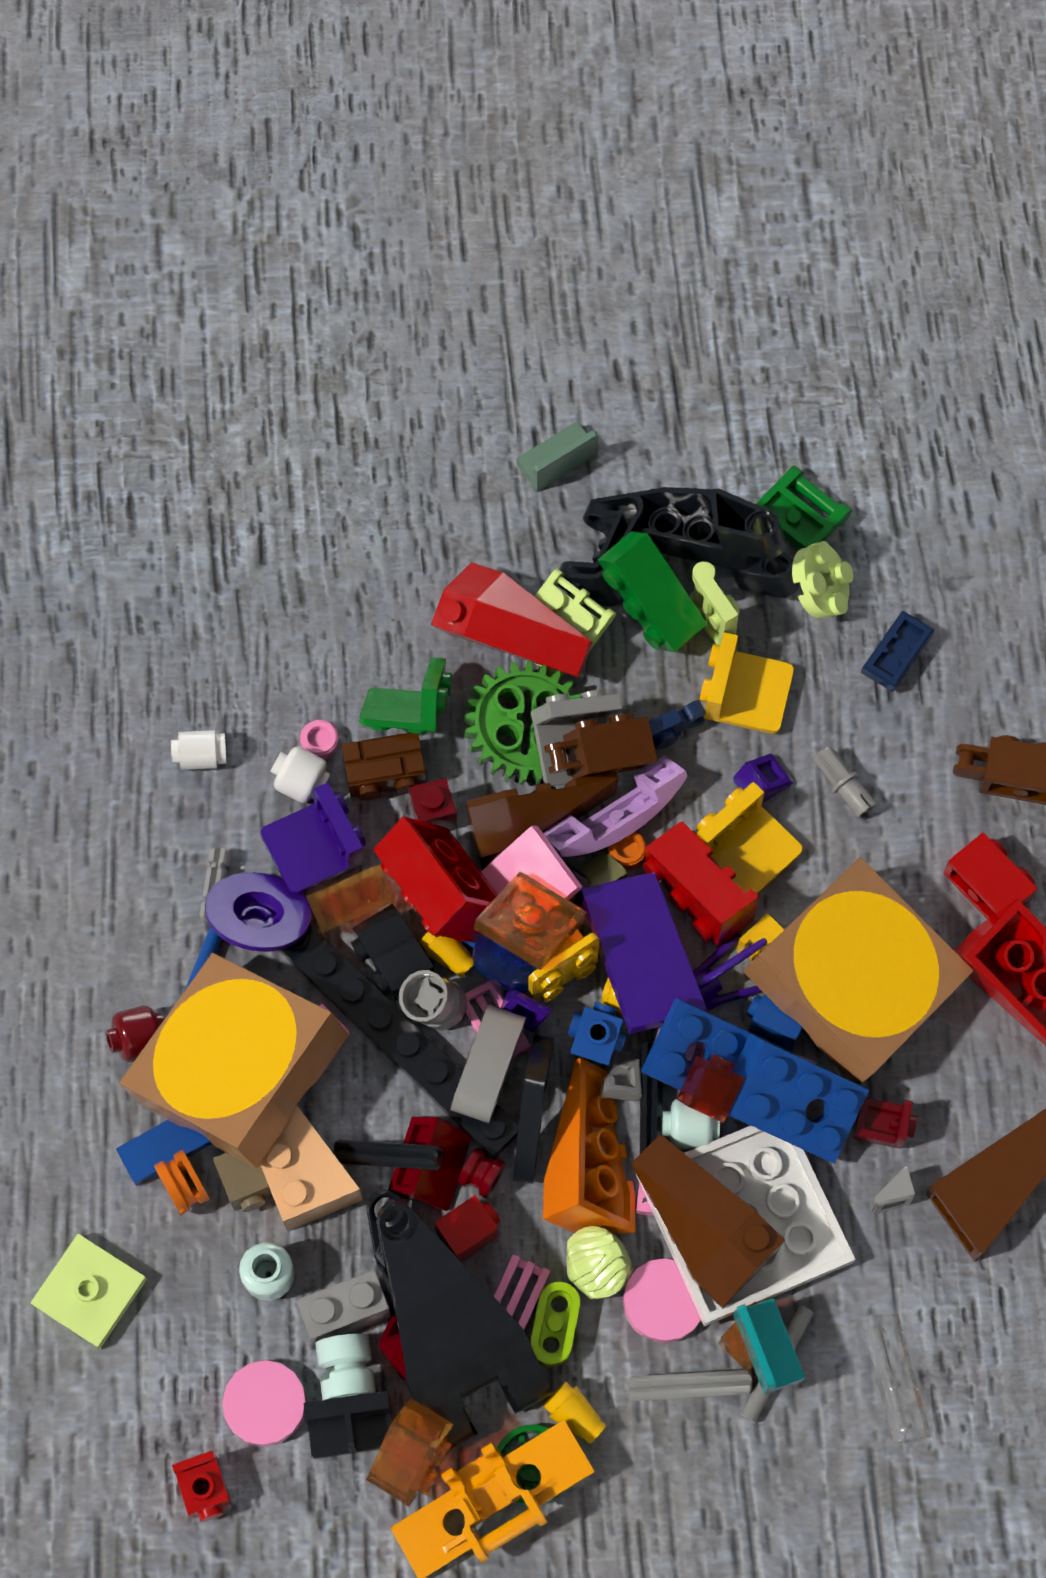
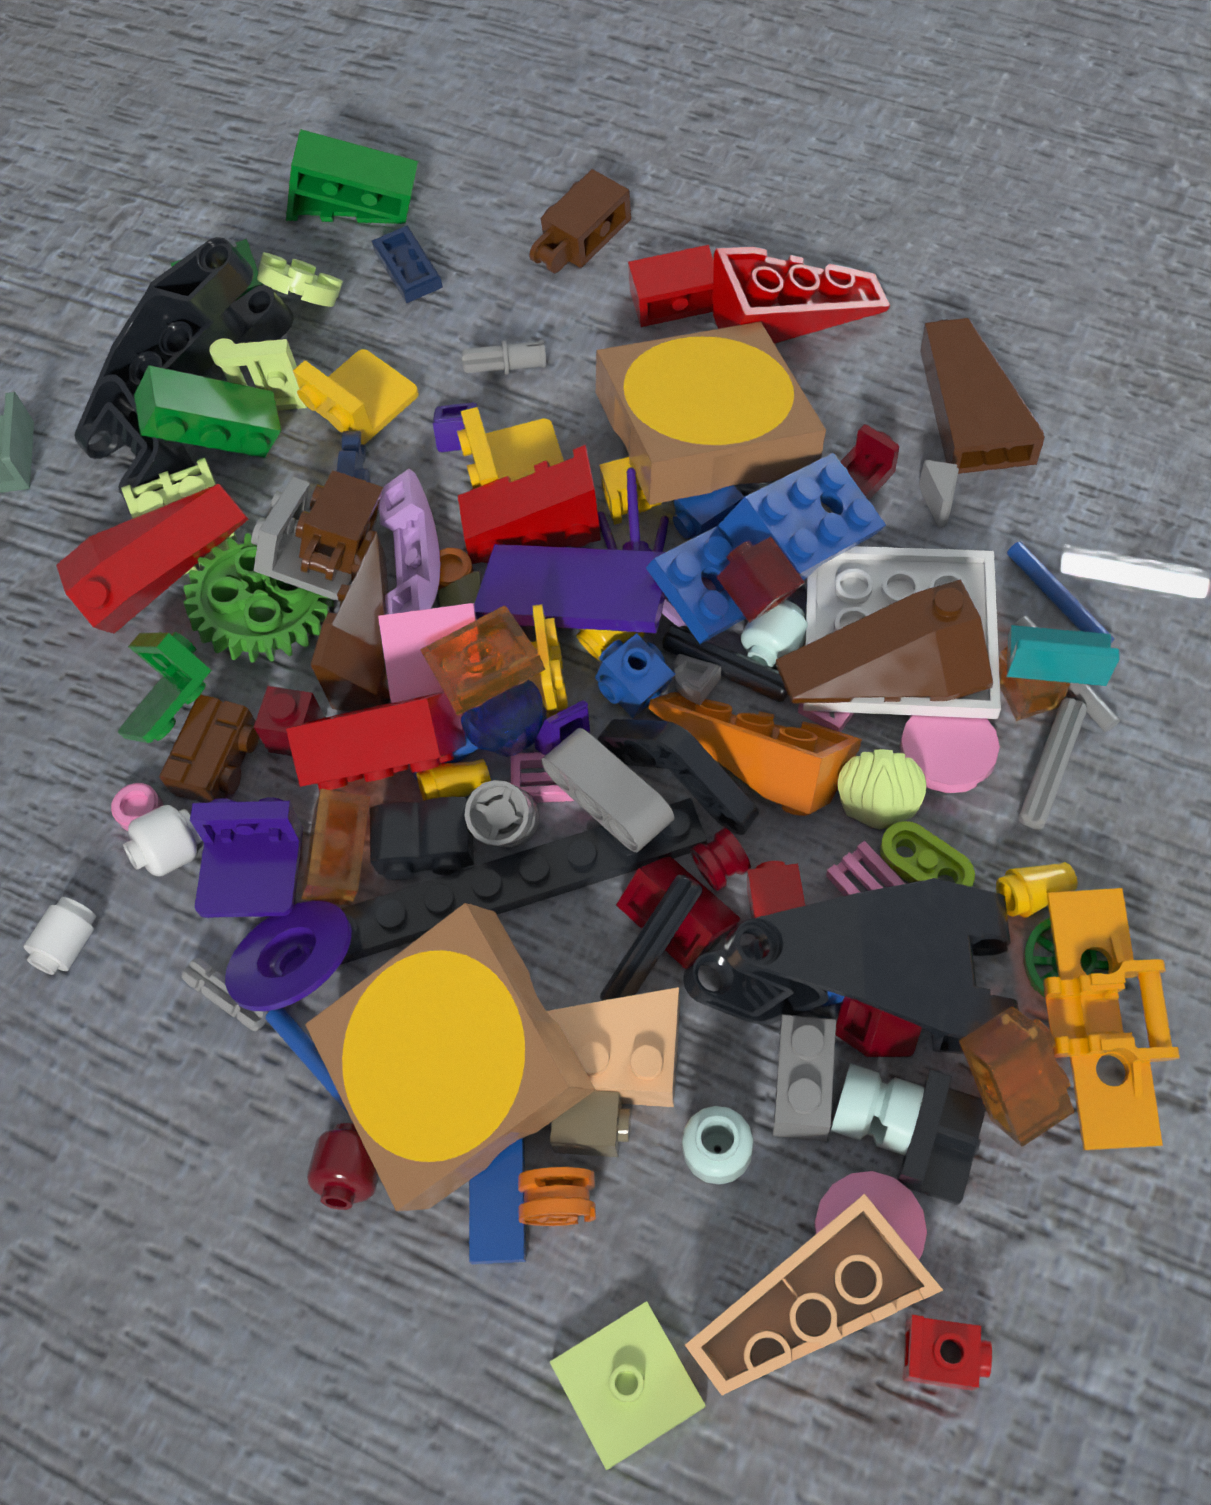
camera: 55 degrees left, 5 degrees down
none -> green wedge [286,129,418,224]
none -> light nougat wedge [685,1194,943,1395]
none -> blue bar [1007,541,1114,643]

